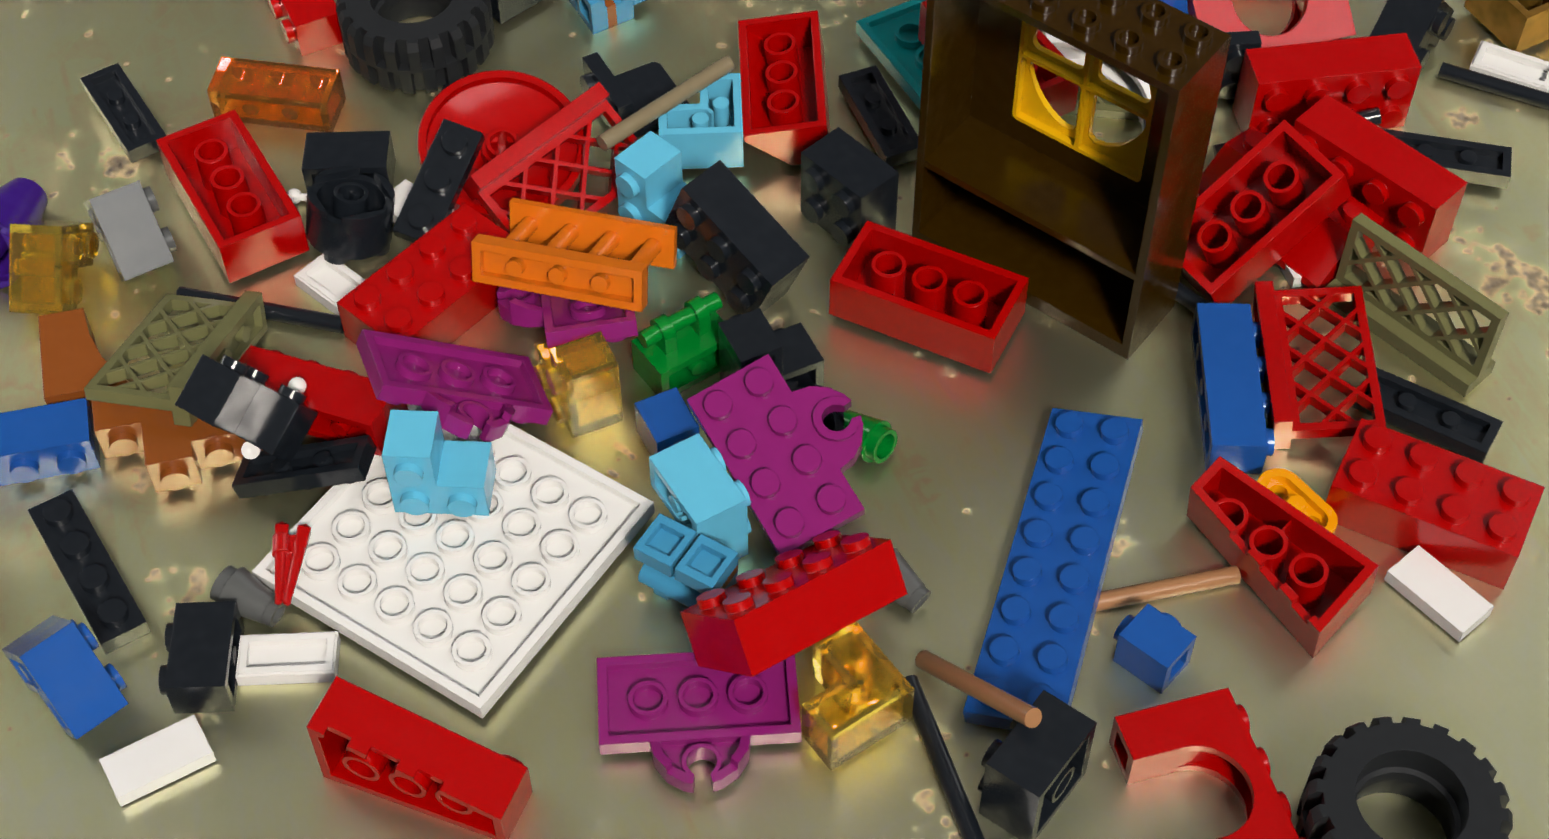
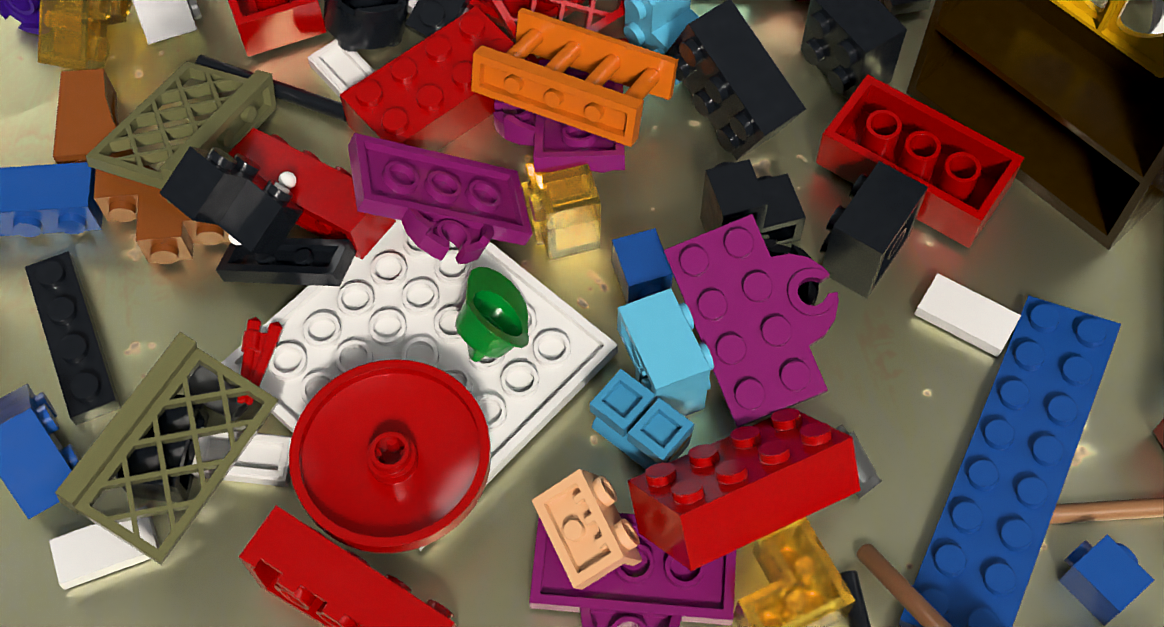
camera: 10 degrees right, 10 degrees up
medium azure brick [382,410,496,517] -> none
green brick [631,292,724,394] -> none
green cone [844,410,898,463] -> none
none -> olive fence [55,332,279,565]
none -> red dish [289,359,491,553]
none -> green piece [455,267,529,362]
none -> light nougat bracket [532,469,642,590]
none -> black brick [820,161,928,299]
none -> white tile [914,273,1021,357]

